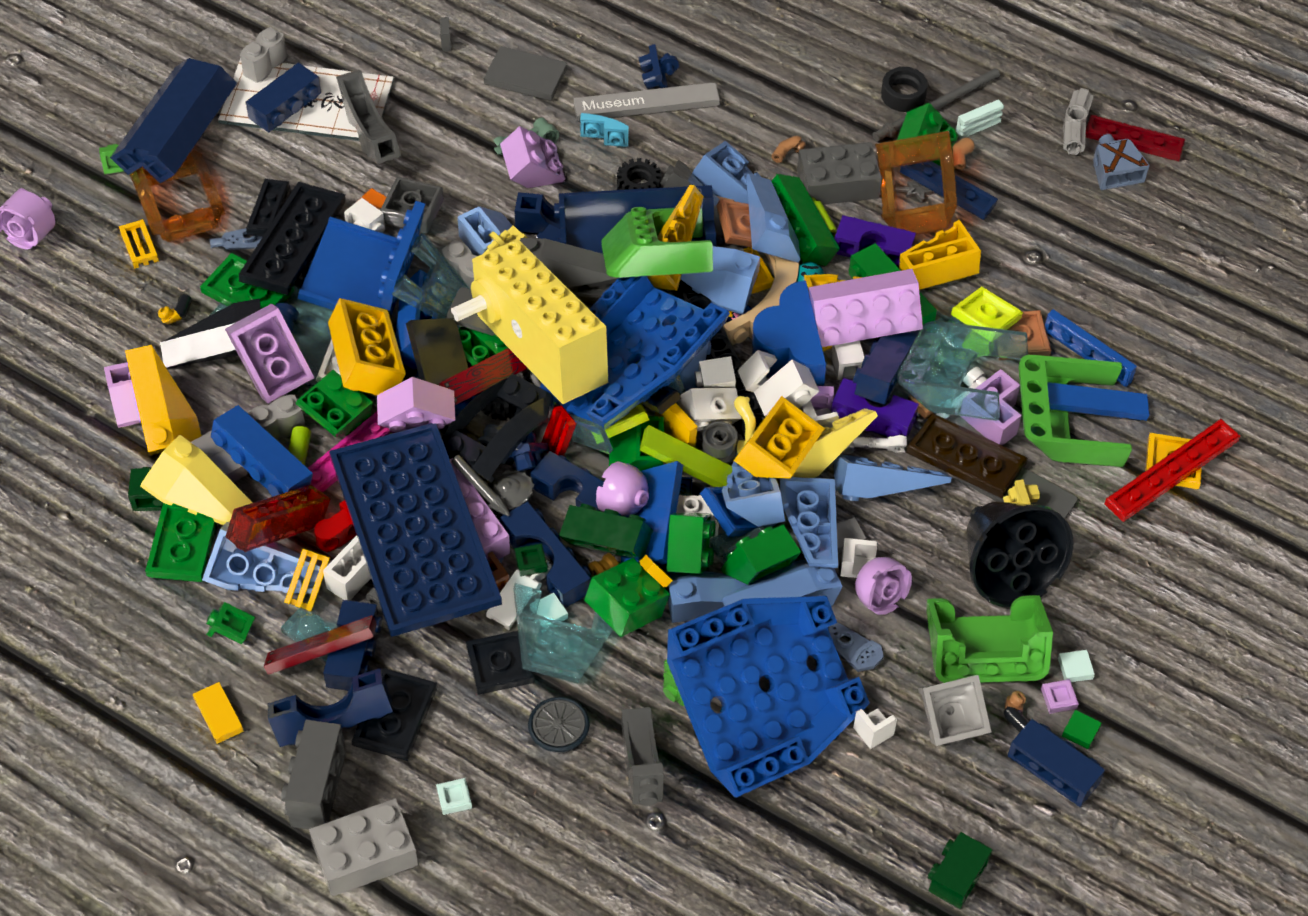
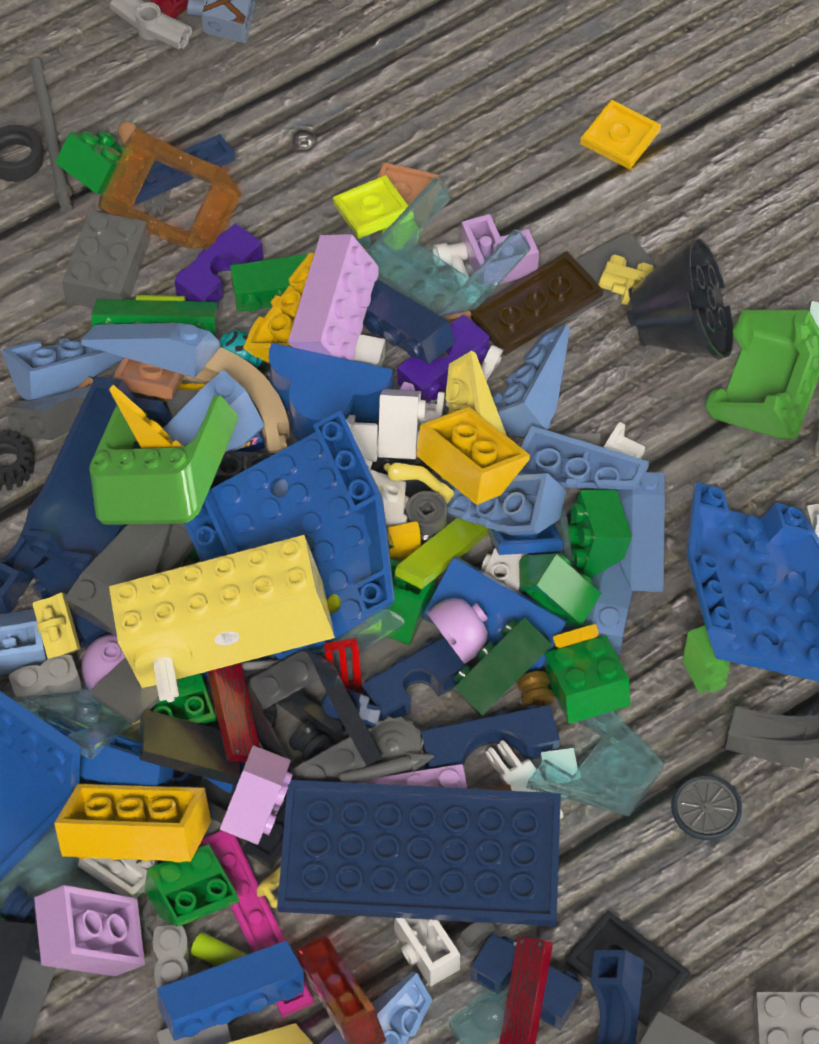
camera: 65 degrees left, 5 degrees up
yellow tile [284,548,331,611] -> none
red leg [314,500,356,551] -> none
light aqua tile [436,778,472,815] -> none
black tile [466,630,534,695] -> none
dark green tile [514,543,548,577] -> none
medium nougat arm [771,136,806,163] -> none
sand blue piece [827,622,884,672] -> none
lavender cylinder [855,557,912,615] -> none
yellow wedge [899,220,981,290] -> none
light aqua tile [956,99,1004,139] -> none
bright green windscreen [1018,355,1132,467] -> none
blue tile [1045,309,1137,387] -> none
blue tile [1047,382,1149,421] -> none
red tile [1104,419,1240,522] -> none

